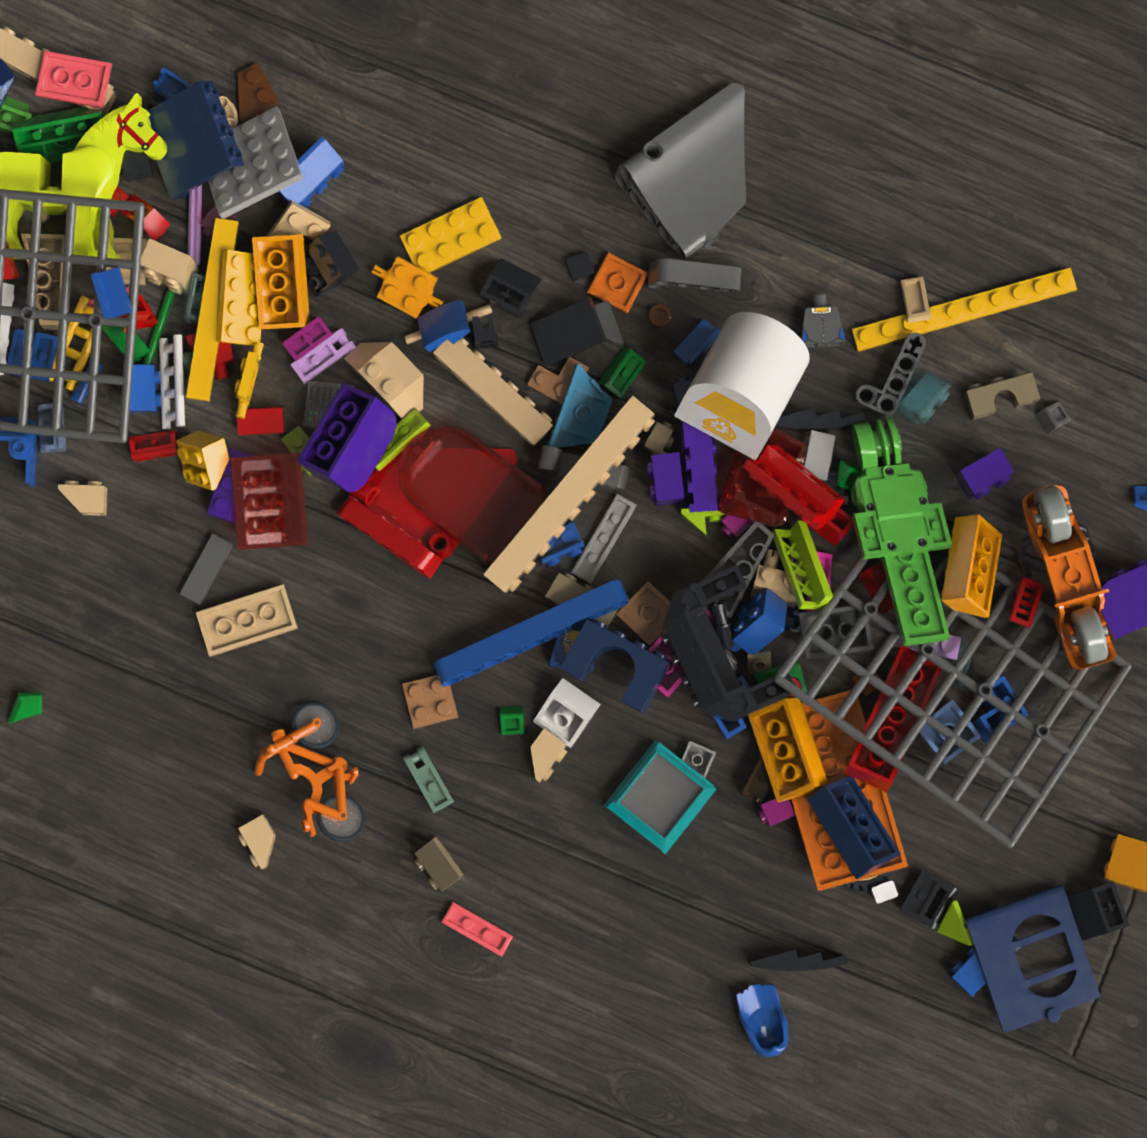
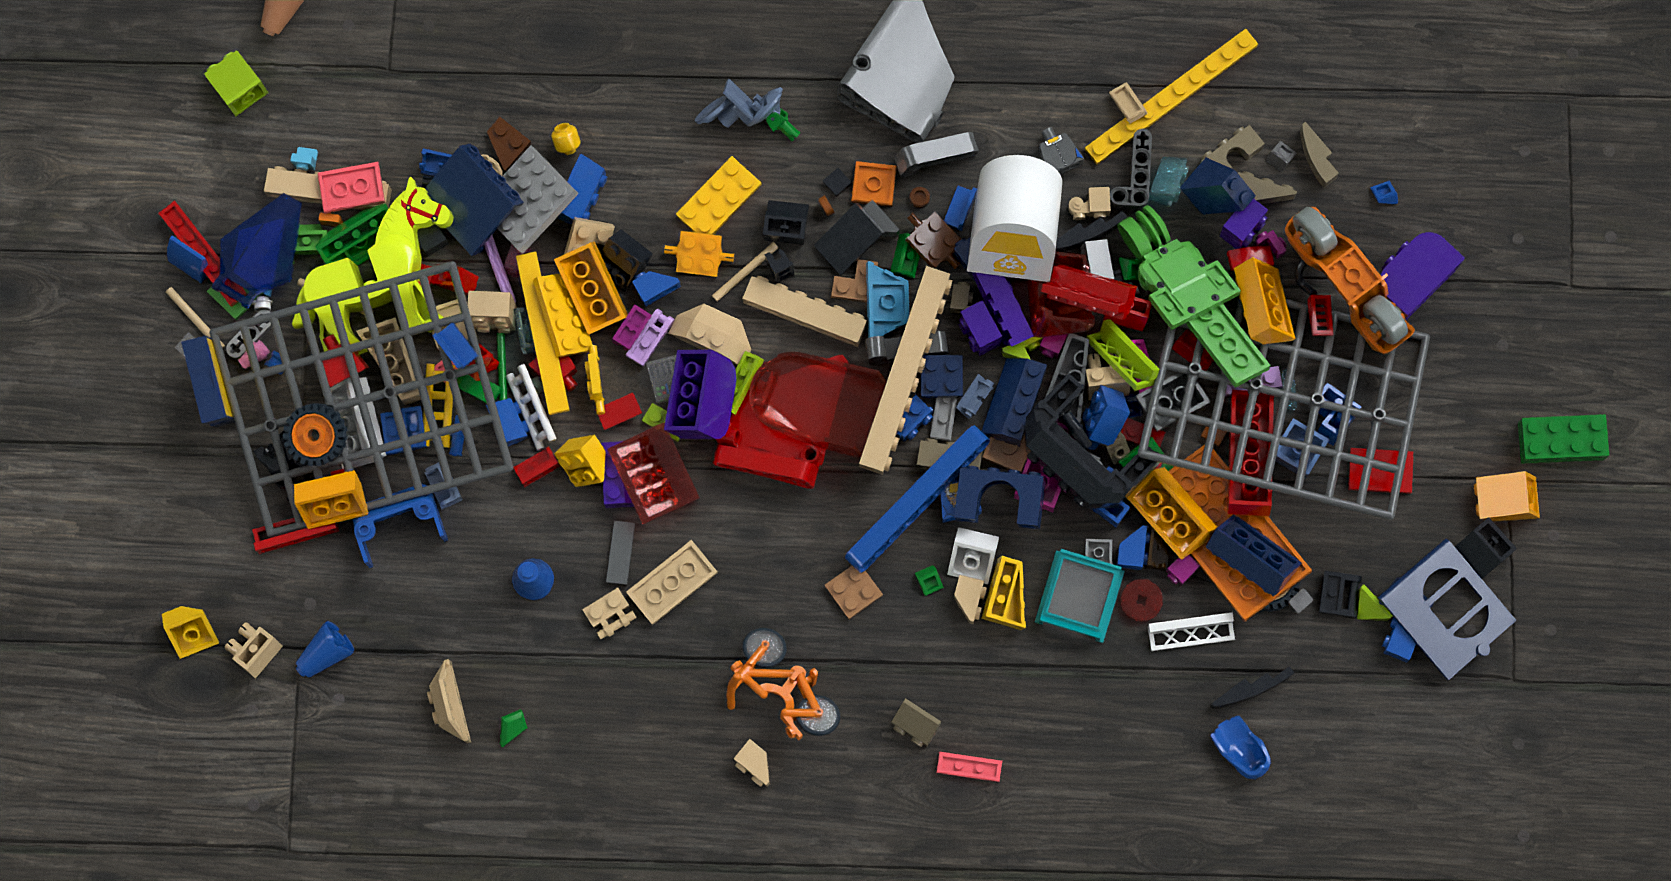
camera: 15 degrees left, 5 degrees down
tan slope [58,481,107,516] -> none
sand green plate [403,746,454,813] -> none
blue slope [418,300,471,352] -> none
none -> medium azure bracket [291,147,318,171]
none -> orange tile [319,213,343,227]
none -> blue cone [512,558,554,600]
none -> yellow head [551,123,581,155]
none -> tan plate [582,588,637,639]
none -> blue slope [632,271,681,307]
none -> sand blue piece [695,78,800,142]
none -> dark orange tile [818,195,835,216]
none -> reddish brown plate [905,212,961,269]
none -> dark blue plate [921,355,963,398]
none -> sand blue hinge [956,374,994,419]
none -> yellow wedge [981,556,1026,630]
none -> dark blue slope [982,358,1047,447]
none -> tan brick [1068,187,1111,220]
none -> blue slope [1117,525,1150,570]
none -> red plate [1121,418,1166,447]
none -> clear red plate [1121,579,1163,622]
none -> white fence [1148,612,1235,651]
none -> dark blue slope [1180,157,1256,215]
none -> red slope [1227,246,1274,271]
none -> dark tan slope [1238,171,1297,204]
none -> magenta bracket [1254,230,1287,260]
none -> dark tan slope [1300,122,1339,188]
none -> red tile [1348,448,1413,494]

